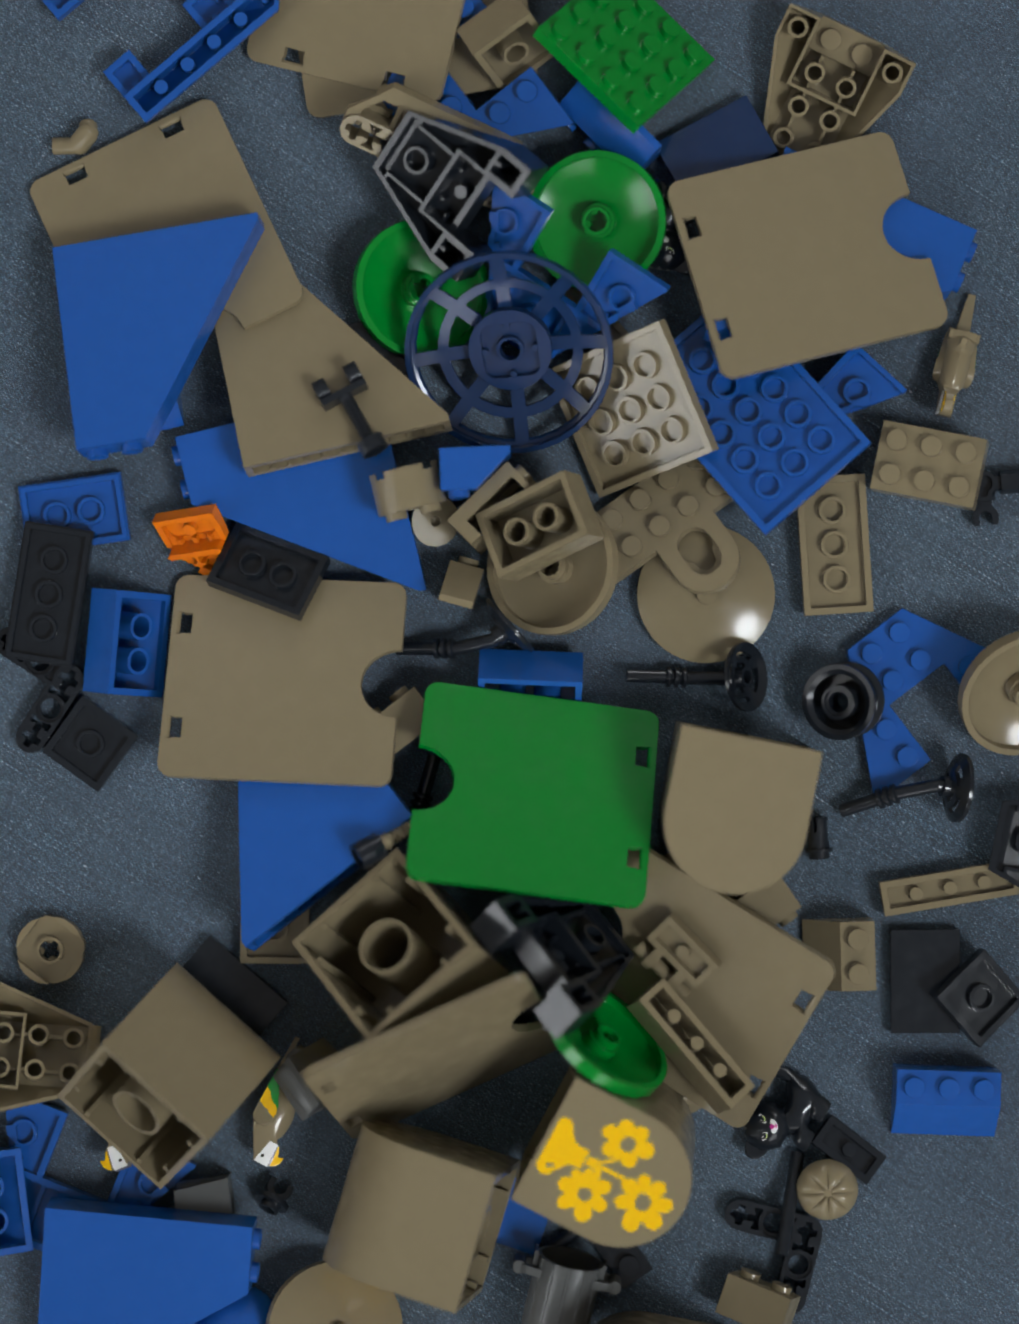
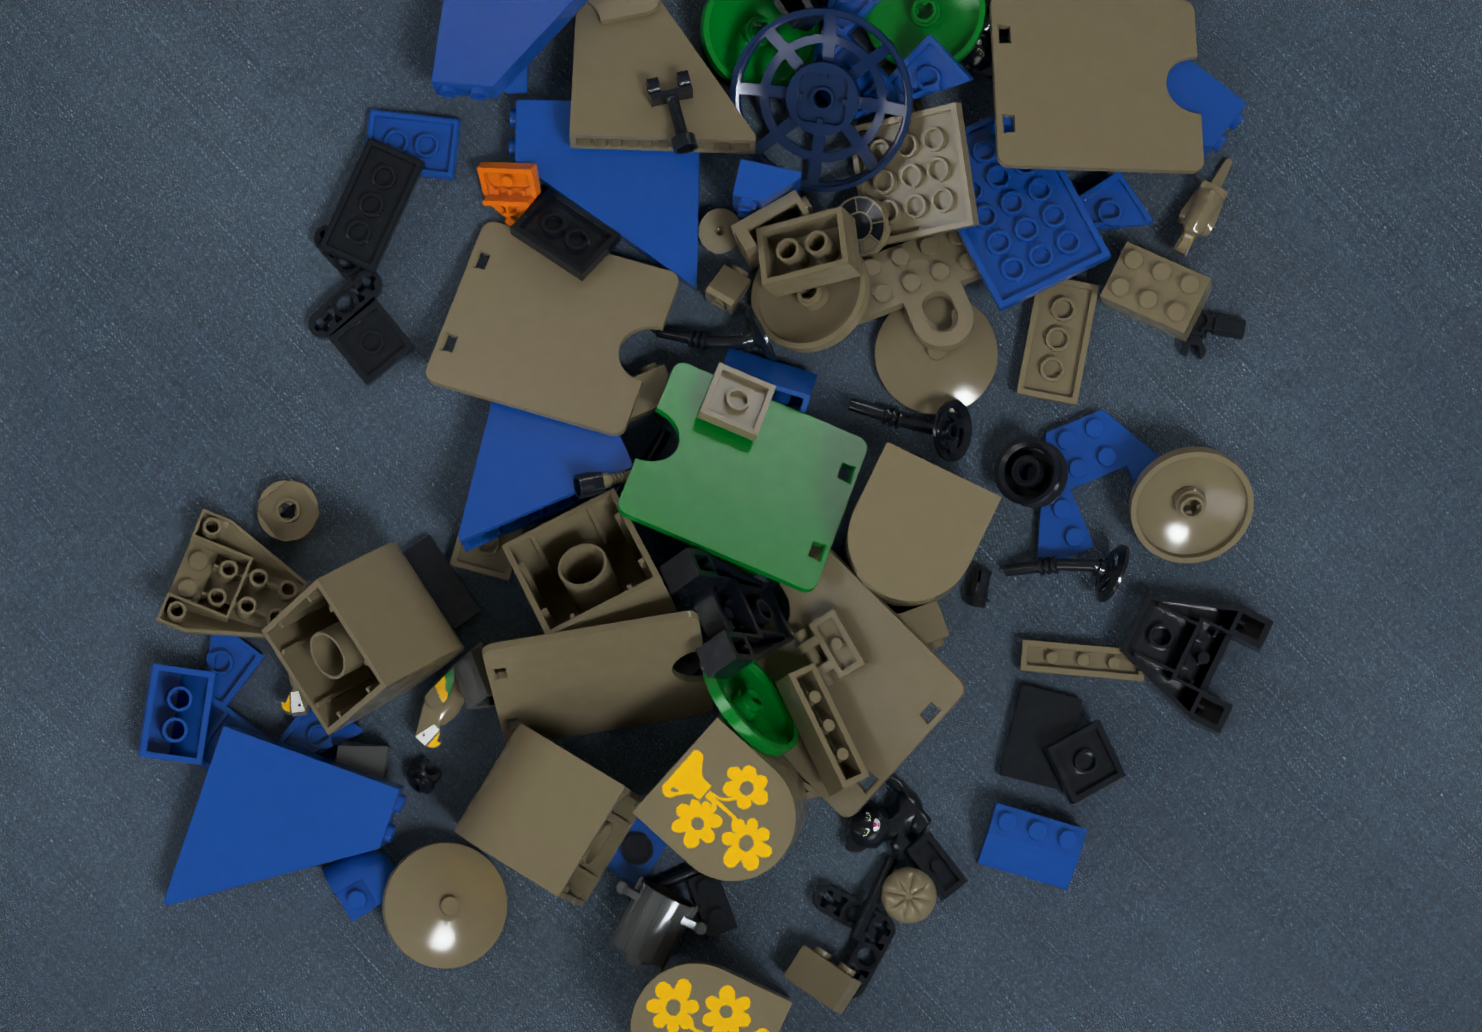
camera: 15 degrees right, 5 degrees down
blue slope [83,588,172,698] -> none
dark tan brick [369,460,447,523] -> none
dark tan slope [801,917,877,992] -> none
none -> black piece [622,834,653,865]
none -> dark tan plate [697,362,776,442]
none -> tile [839,196,891,257]

